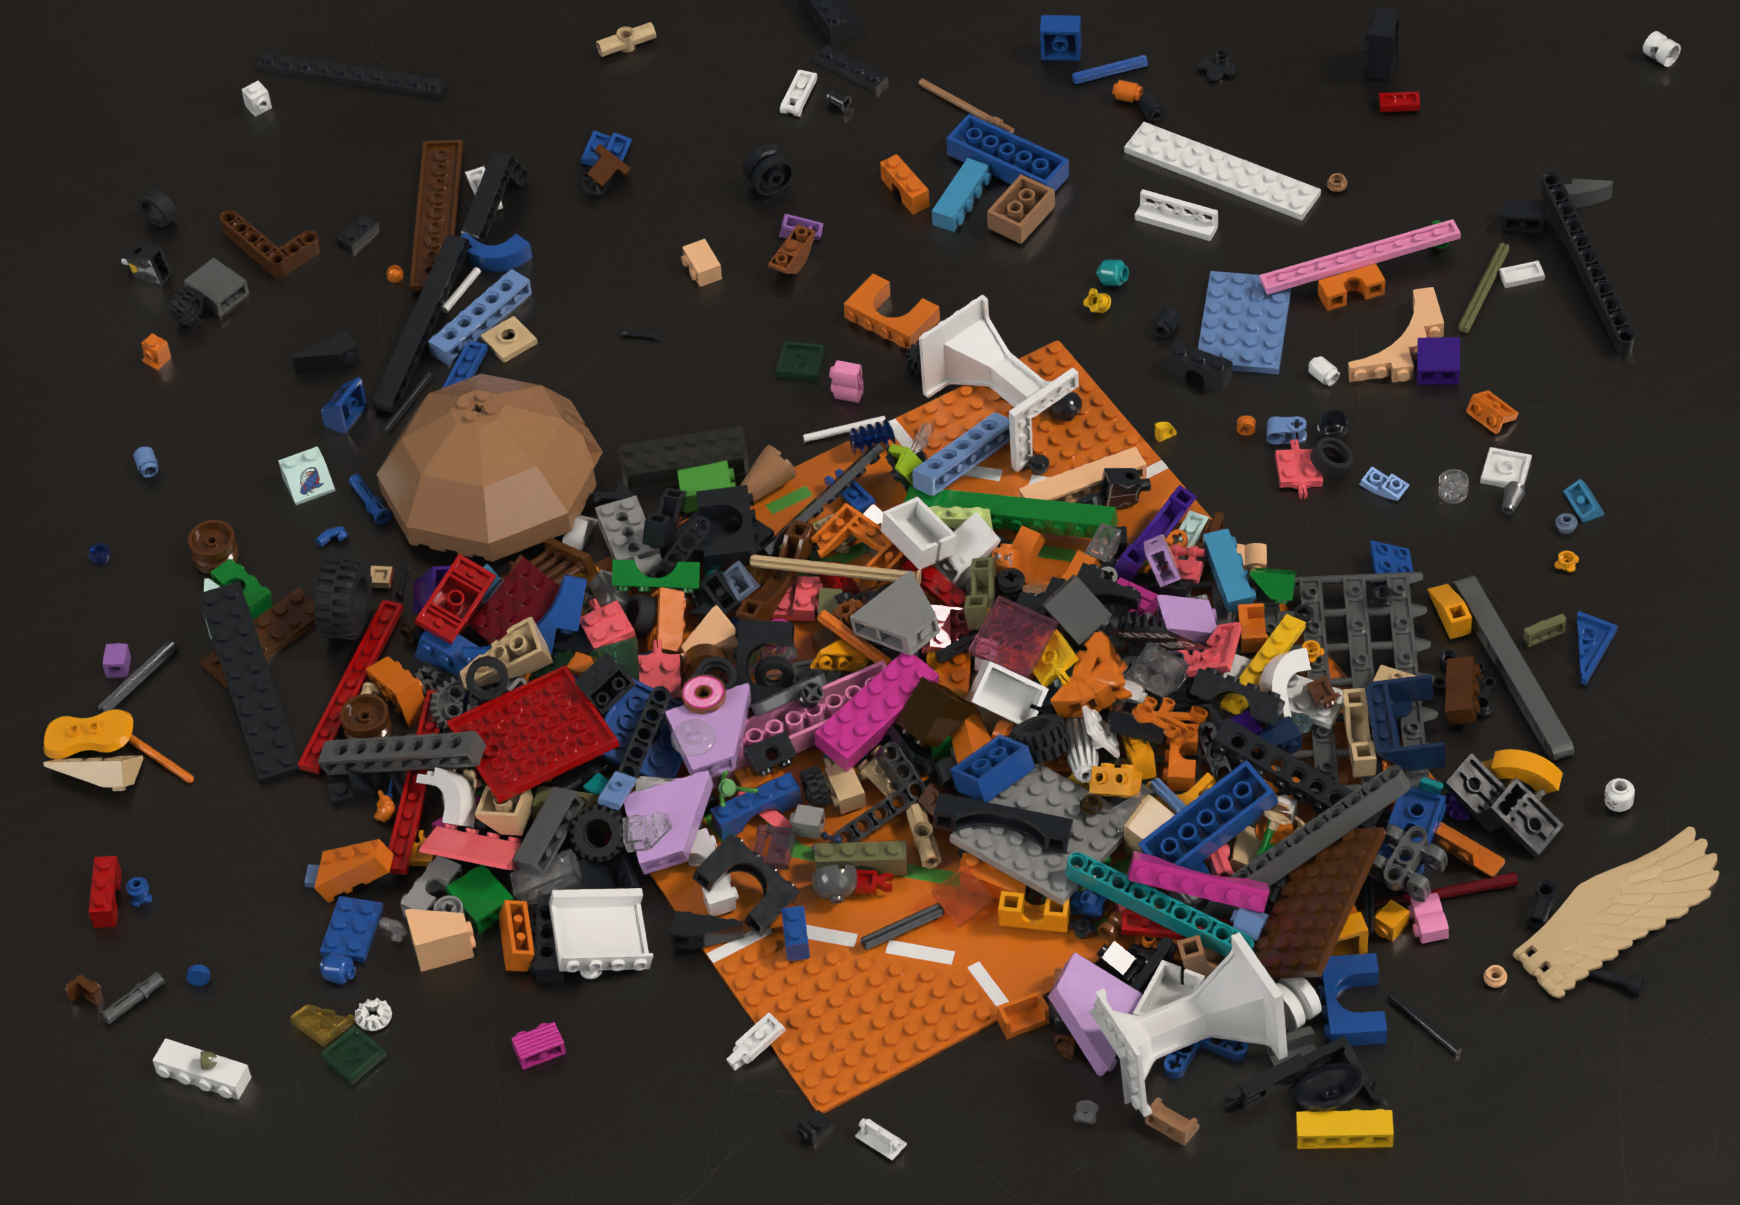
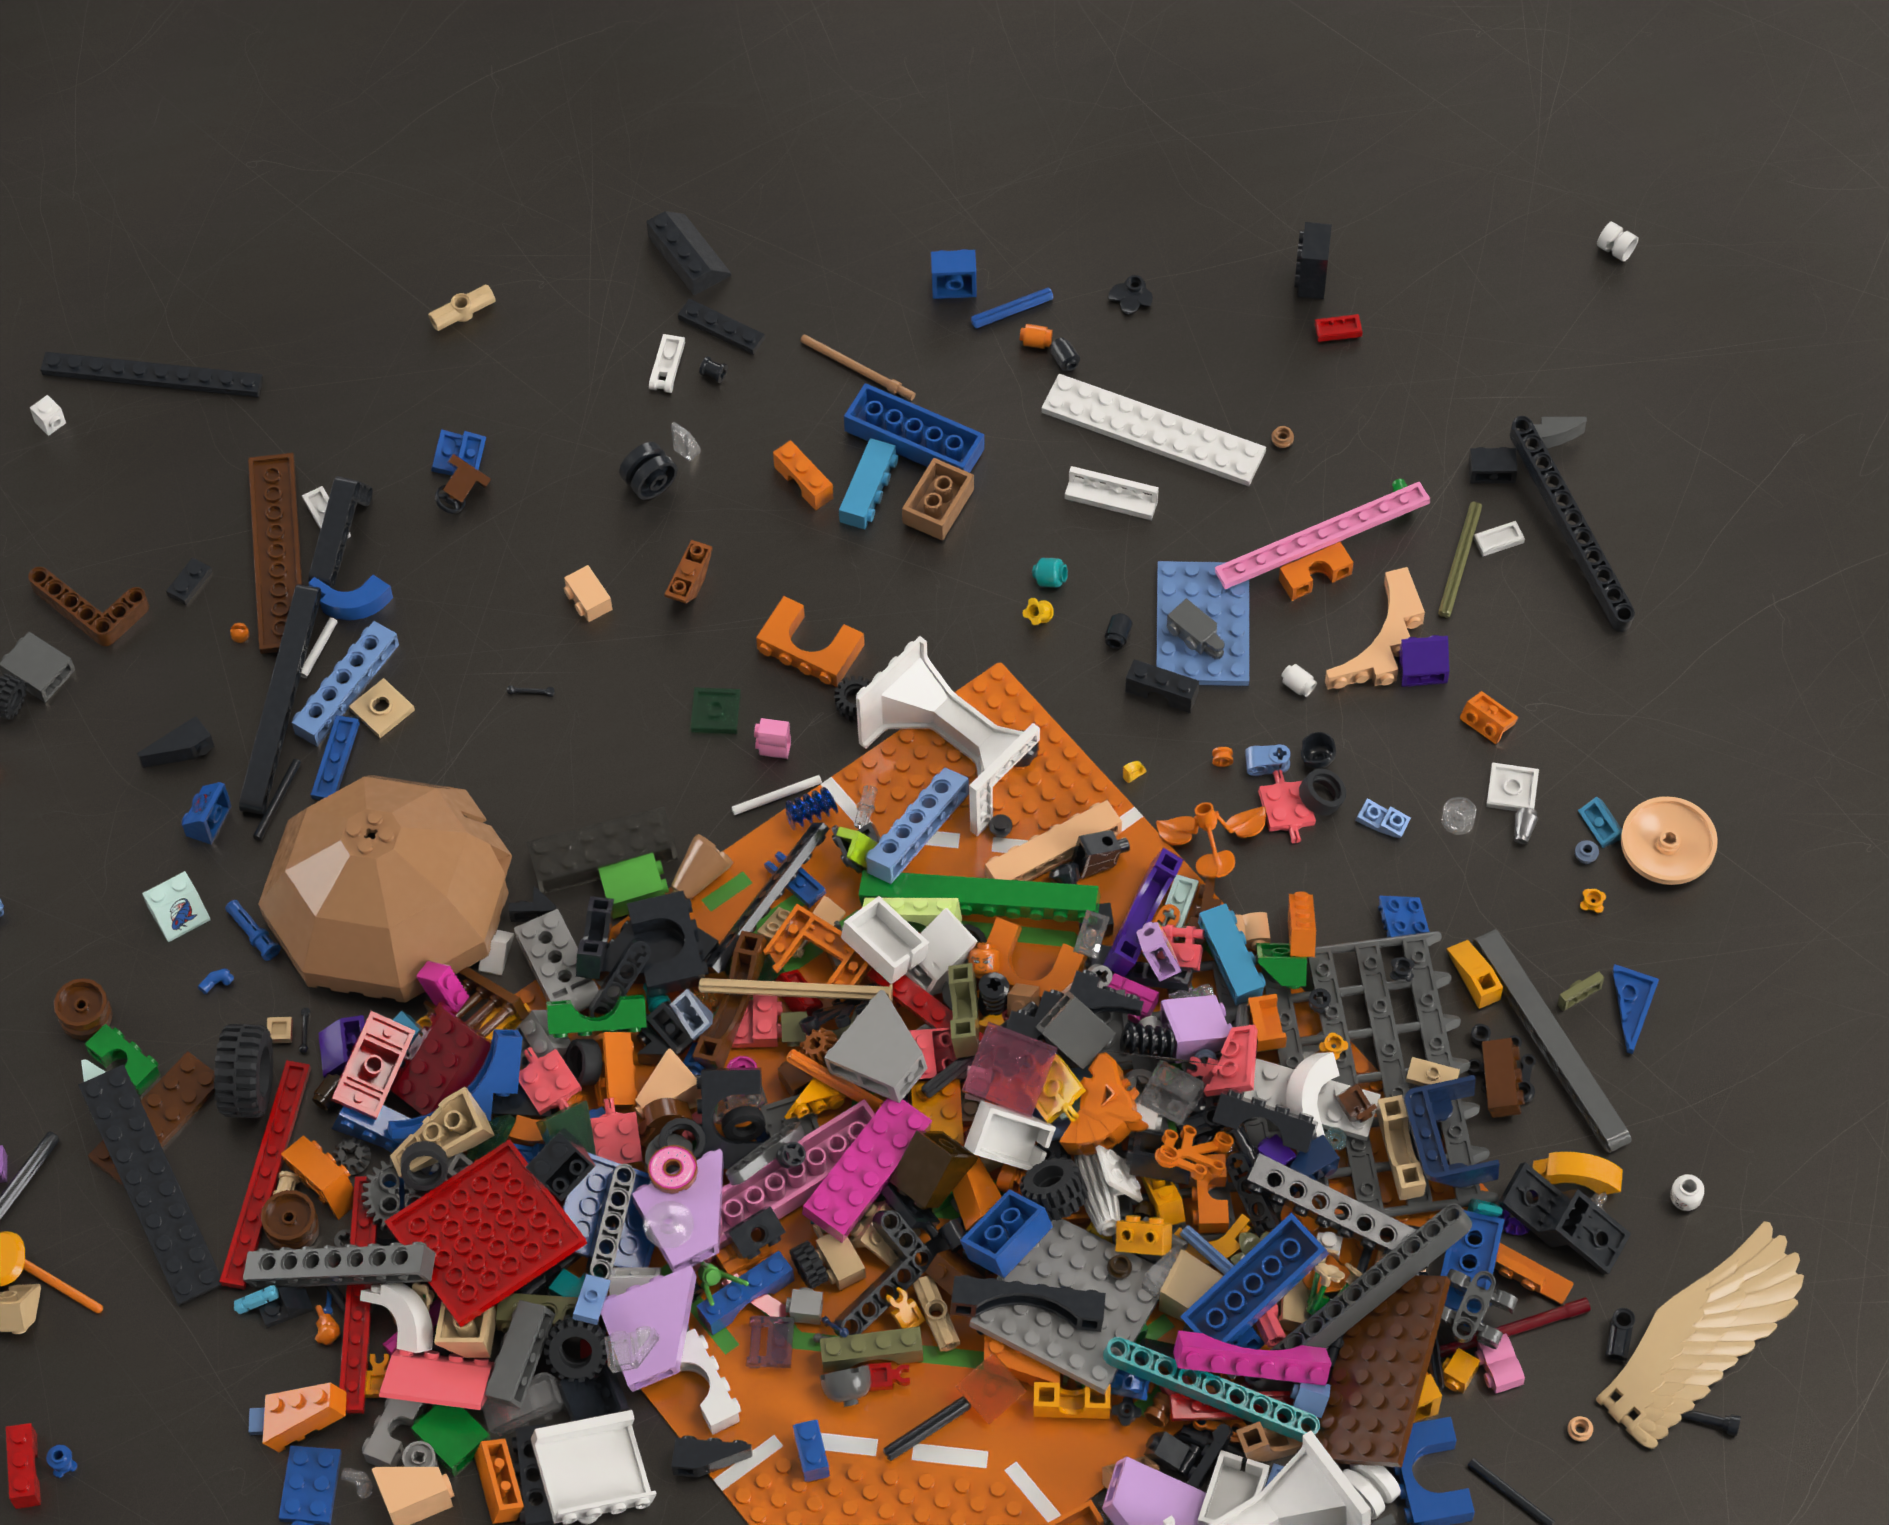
camera: 10 degrees left, 10 degrees up
black arch [692,833,800,937] -> none
medium lavender slope [779,214,824,240] -> none
yellow plate [1221,614,1306,715] -> none
none -> medium azure axle [234,1285,279,1314]
none -> dark pink brick [417,961,469,1013]
none -> clear slope [671,422,701,461]
none -> light orange plate [886,1287,925,1329]
none -> orange plant [1156,802,1266,878]
none -> dark grey hinge [1167,598,1225,659]
none -> orange brick [1288,892,1316,957]
none -> light nougat dish [1621,797,1717,885]

